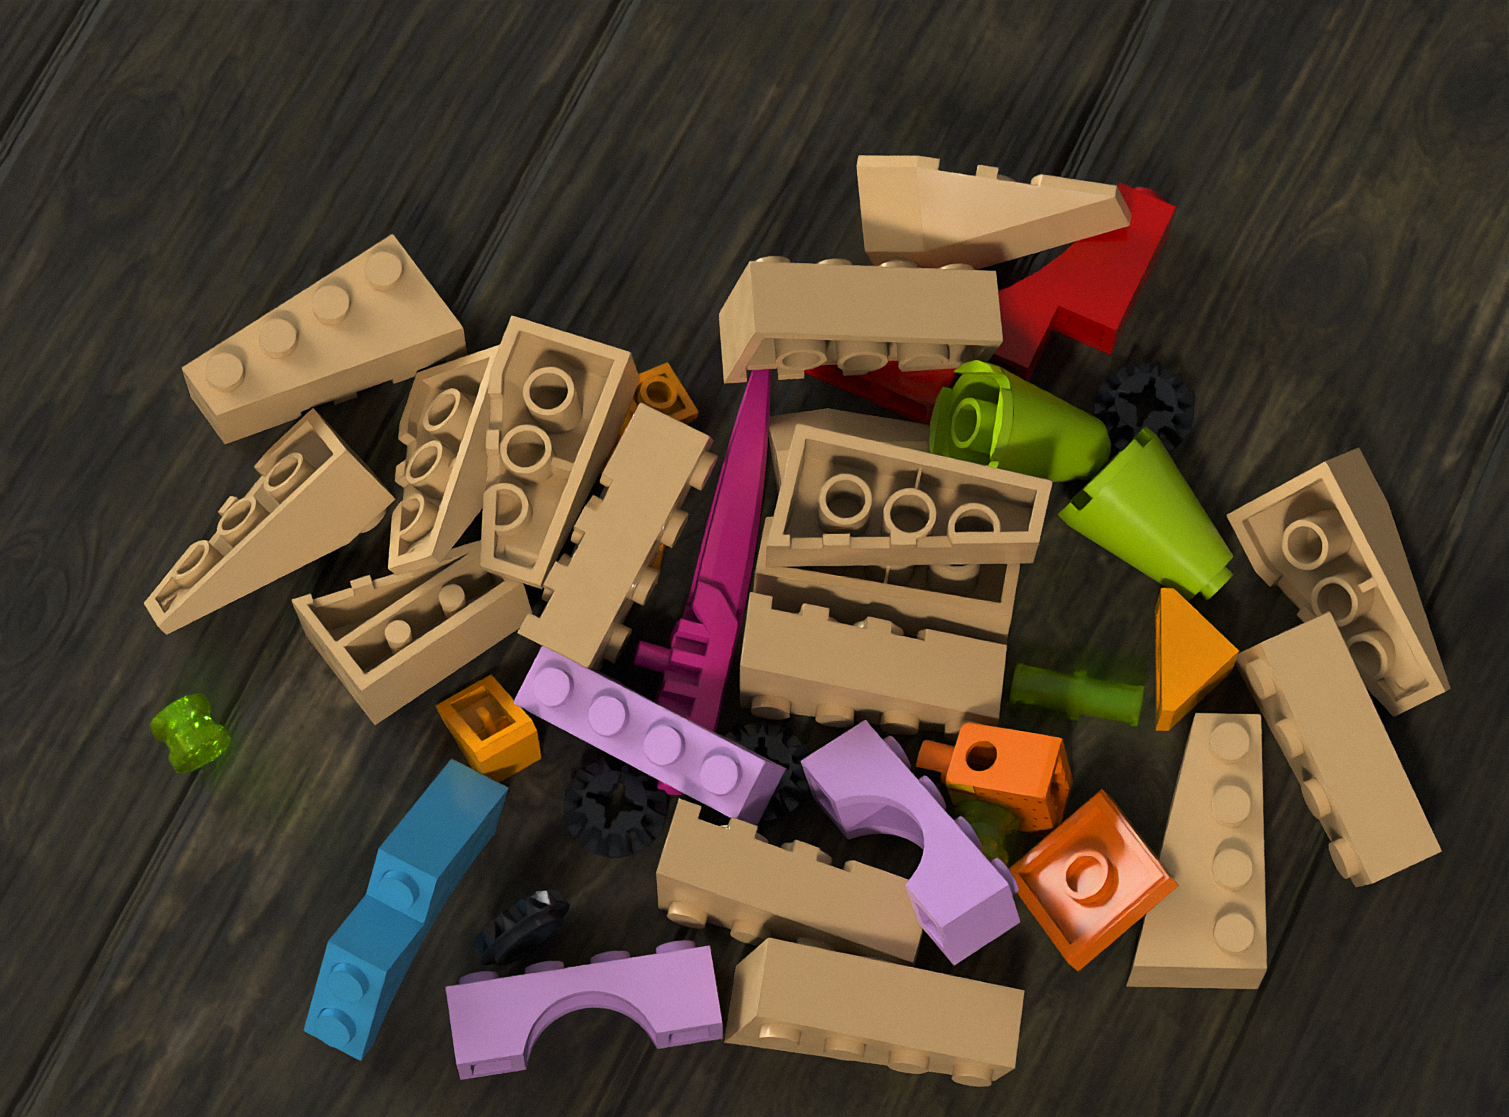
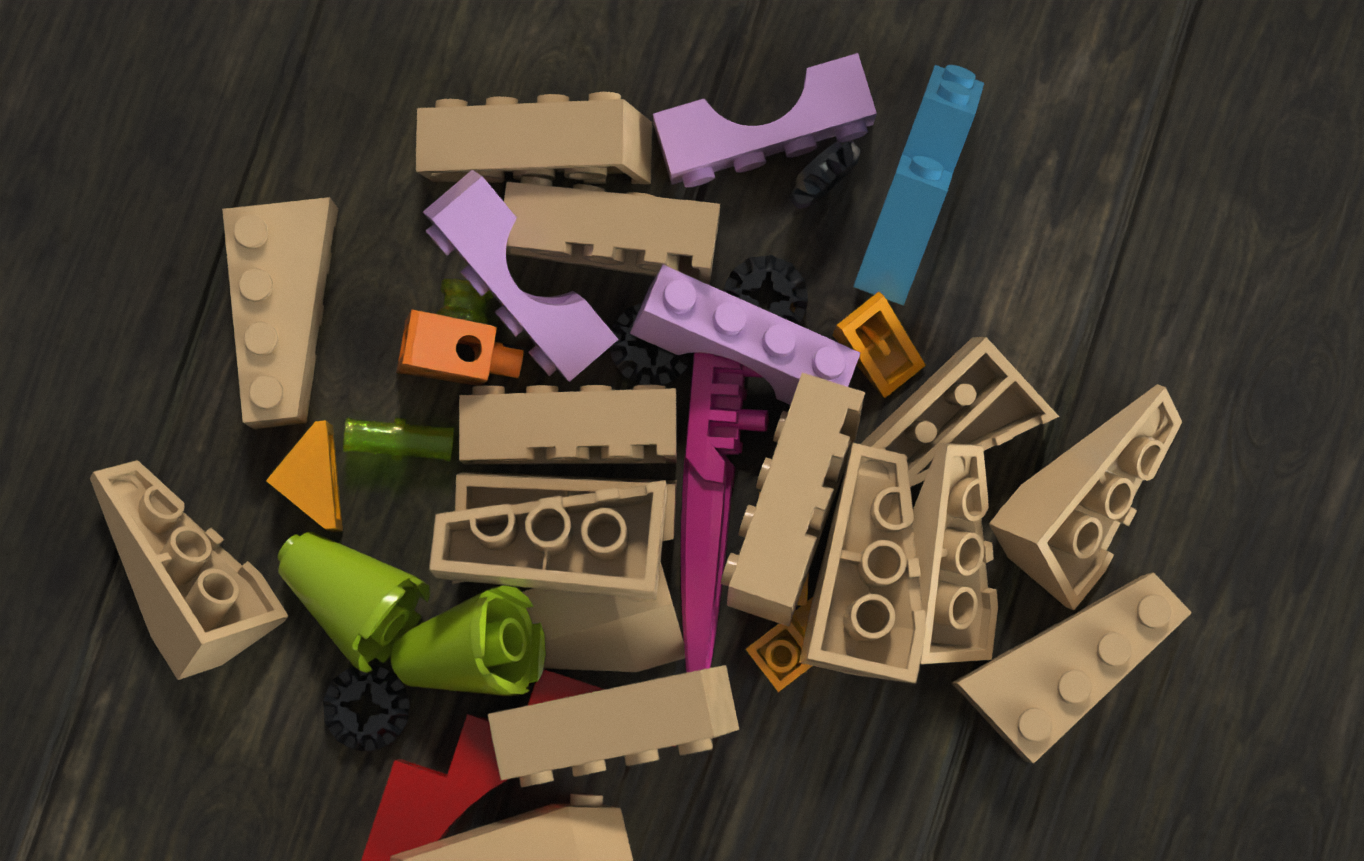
camera: 175 degrees right, 15 degrees up
clear neon green wheel [149,693,231,773] -> none
orange tile [1009,789,1179,972] -> none
tan wedge [1235,612,1442,887] -> none

